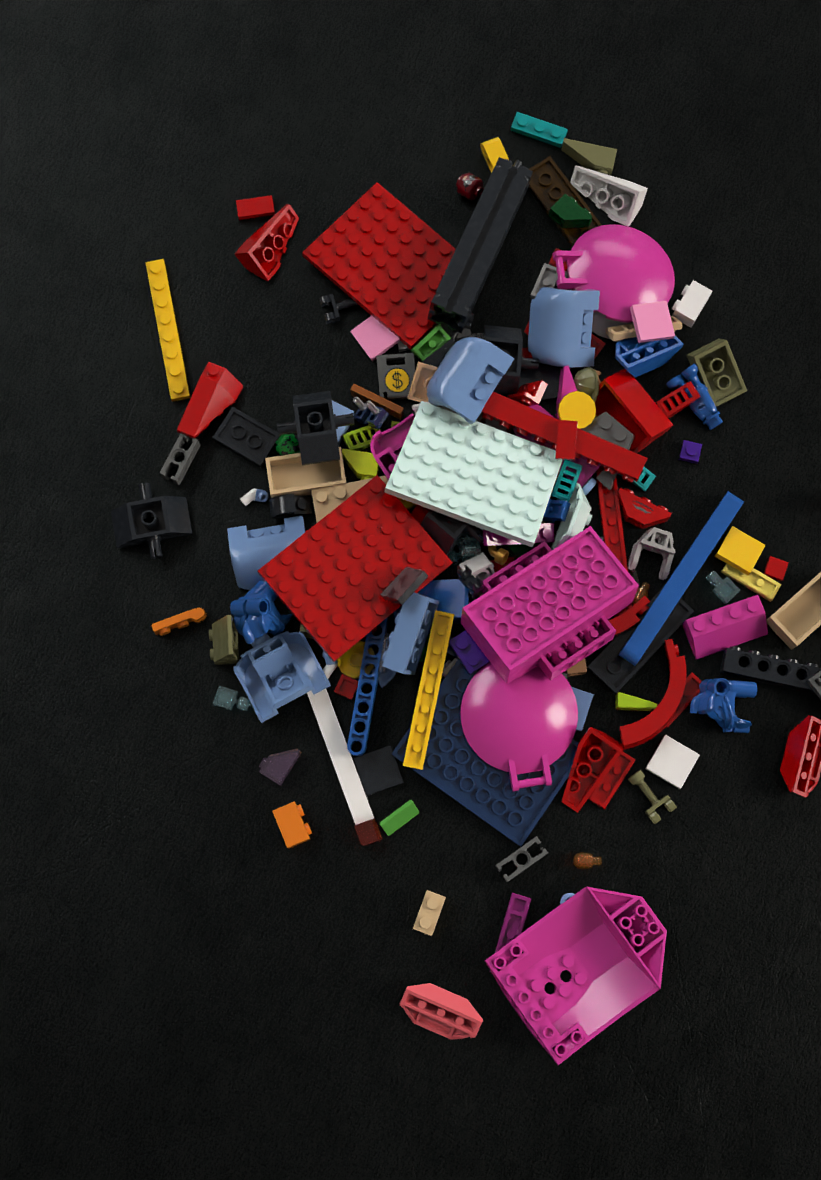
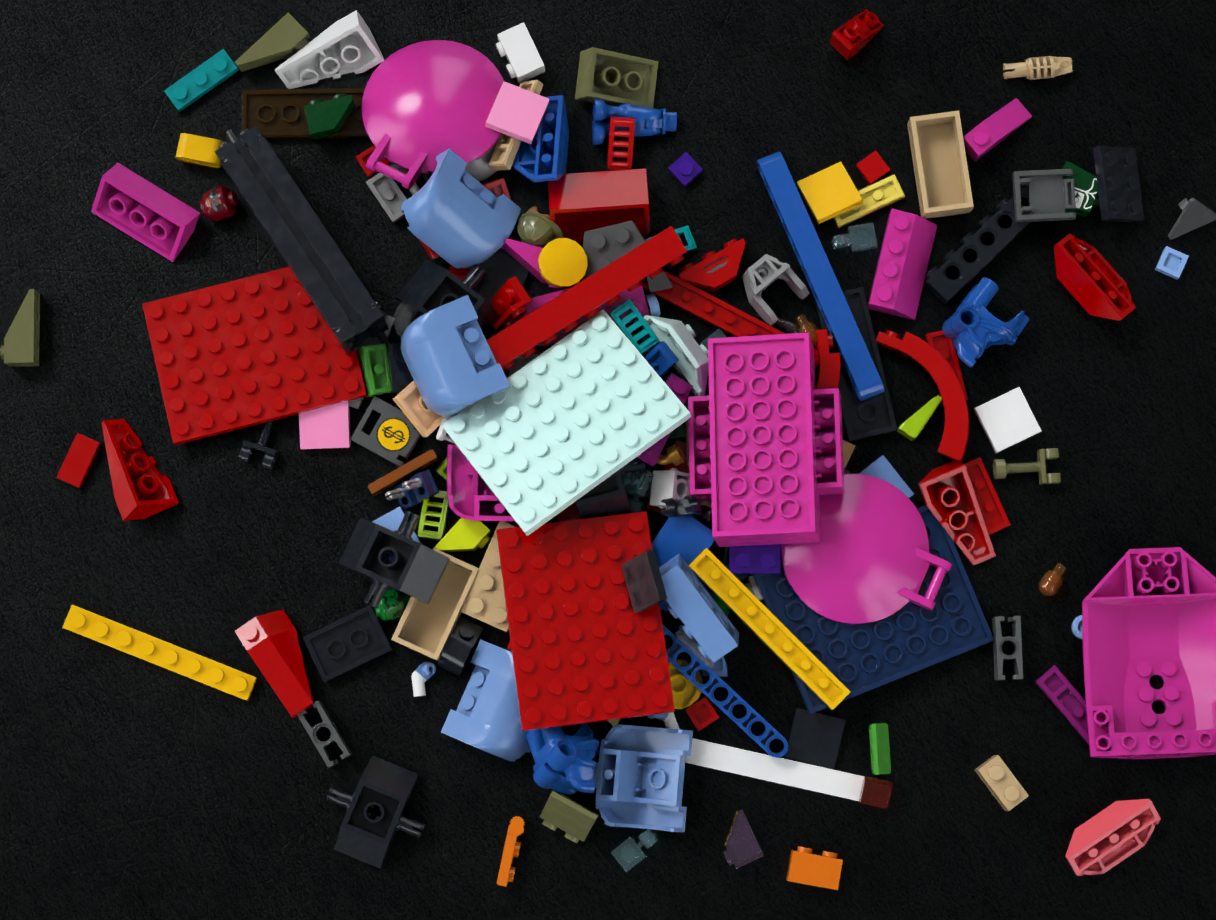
camera: 50 degrees left, 5 degrees up
red tile [555,420,578,460] -> none
none -> olive slope [0,289,40,367]
none -> dark pink slope [91,163,200,262]

